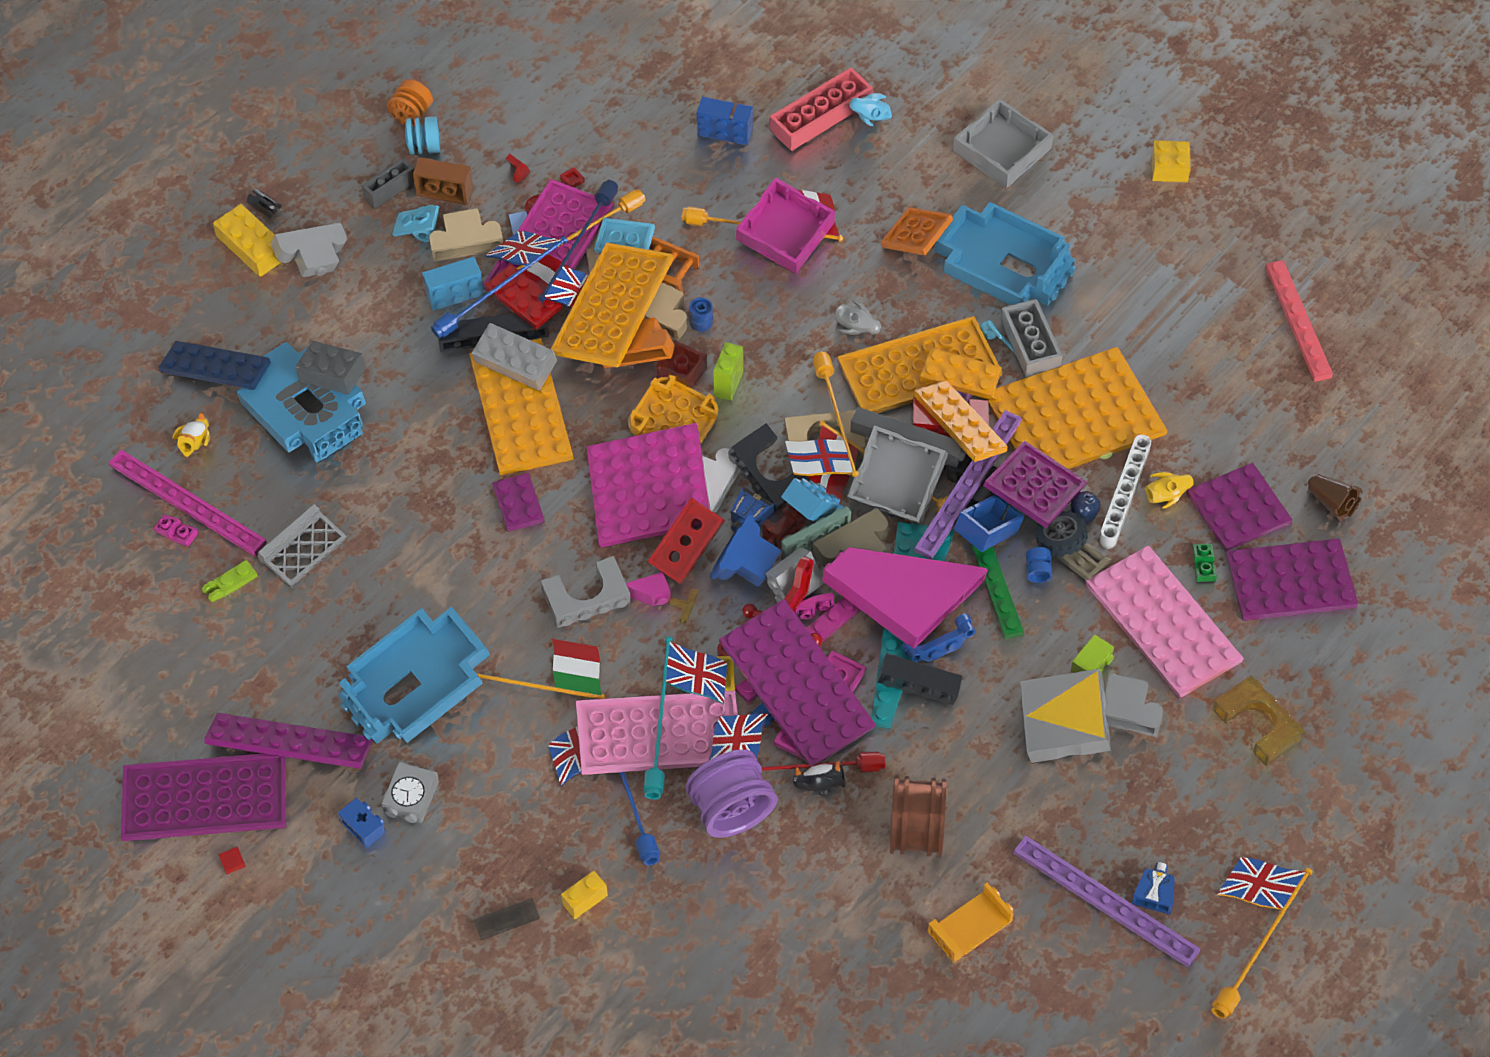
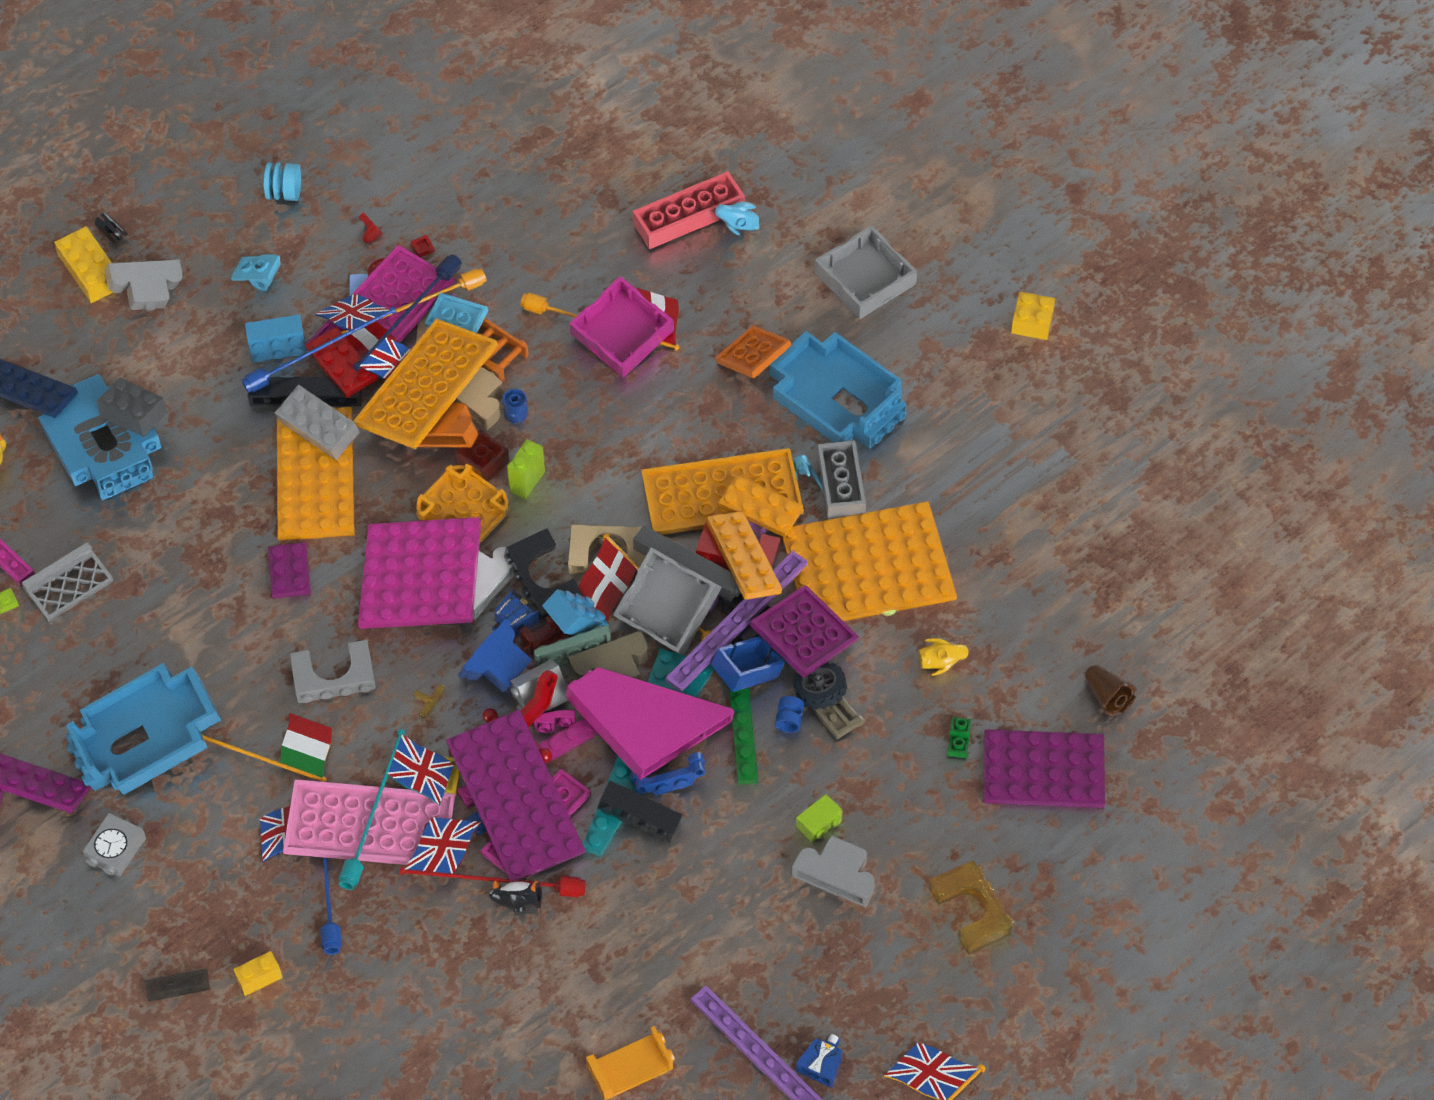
camera: 10 degrees right, 0 degrees up
blue brick [338,798,385,848] -> none
dark grey brick [361,158,415,209] -> none
orange wheel [387,79,433,126] -> none
dark orange brick [413,157,474,205] -> none
tan brick [429,209,503,262] -> none
dark pink slope [626,572,671,606] -> none
red brick [648,497,726,584] -> none
medium lavender wheel [685,750,778,838] -> none
blue piece [696,97,753,145] -> none
flag [785,351,859,477] -> none
light grey animal [835,300,881,335] -> none
copper wheel [890,775,947,857] -> none
light grey tile [1020,669,1111,763] -> none
dark blue piece [1071,491,1101,524] -> none
bright pink plate [1085,545,1243,699] -> none
white beam [1099,435,1151,549] -> none
magenta plate [1187,463,1293,552] -> none
coral plate [1265,260,1333,382] -> none

